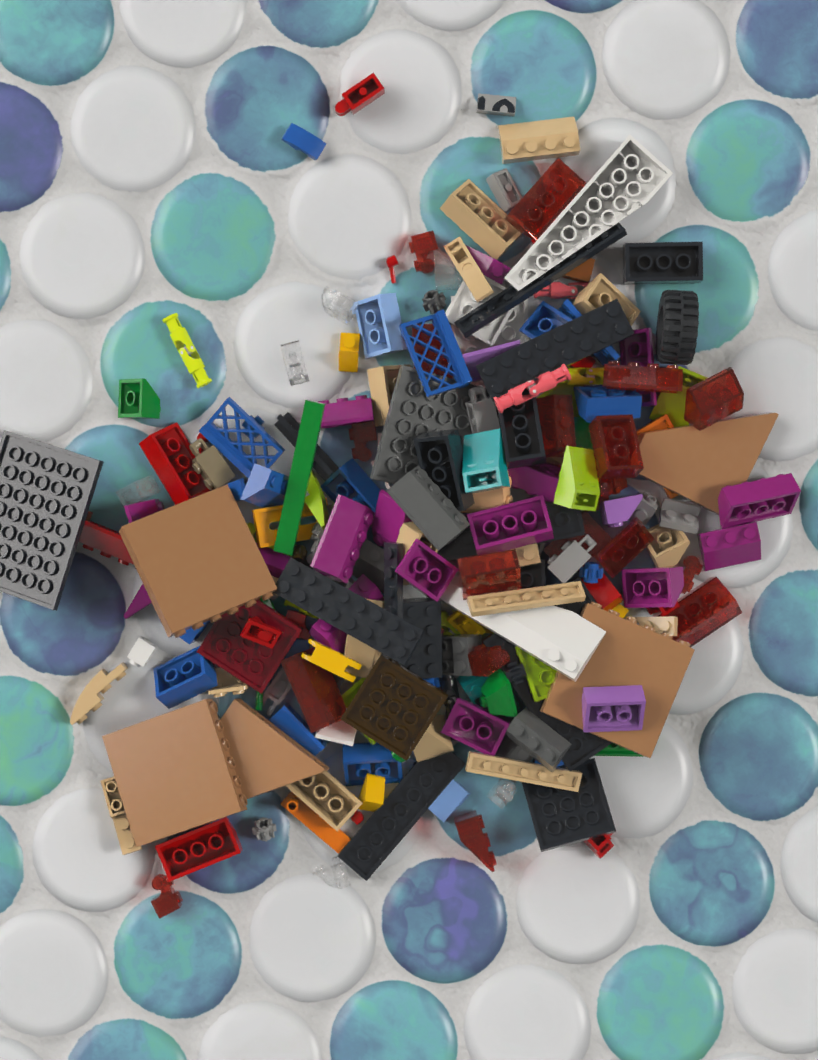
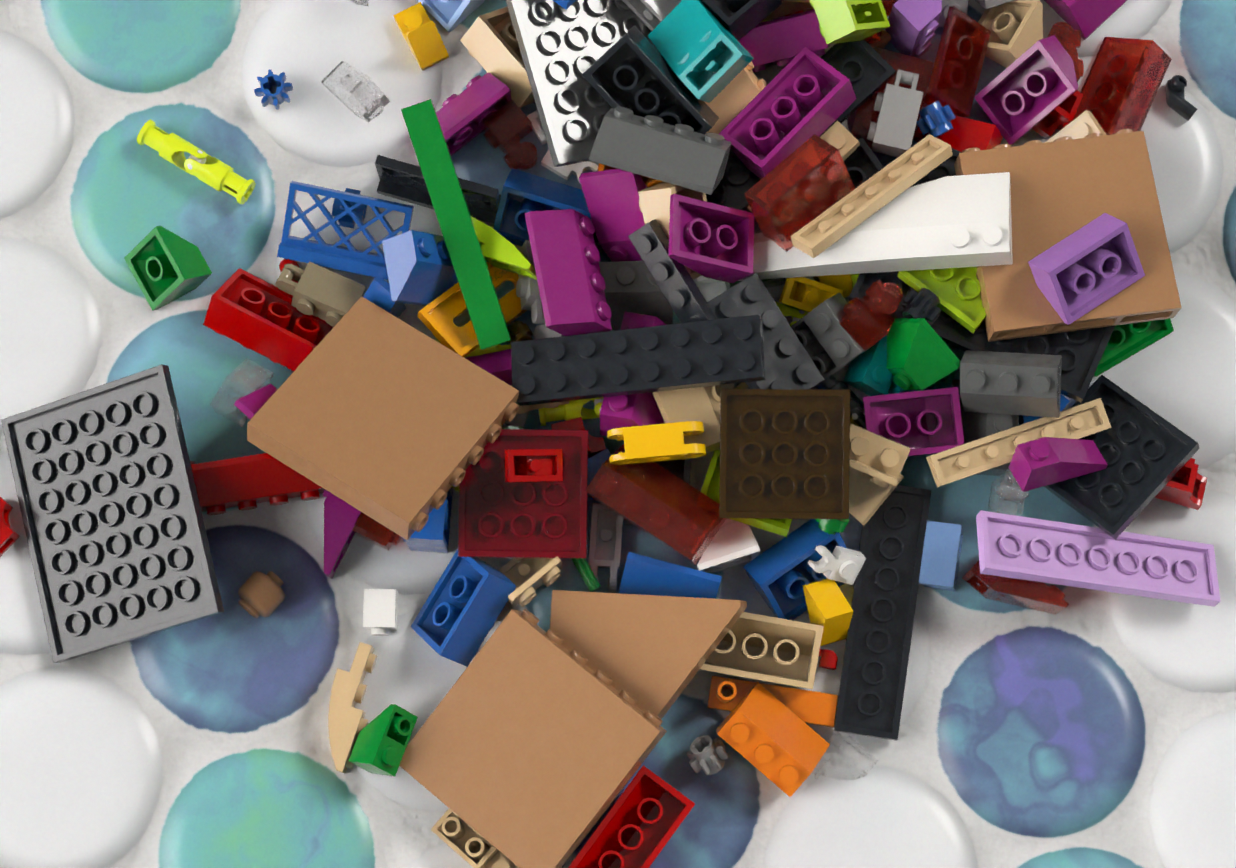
camera: 30 degrees left, 10 degrees down
none -> medium nougat head [238,571,285,619]
none -> blue gear [254,69,293,110]
none -> green slope [348,704,418,777]
none -> orange slope [716,681,830,797]
none -> white plate [808,545,866,585]
none -> tan bracket [849,424,910,488]
none -> lavender plate [976,510,1220,607]
none -> magenta slope [1009,437,1108,492]
none -> black arm [1165,75,1197,121]

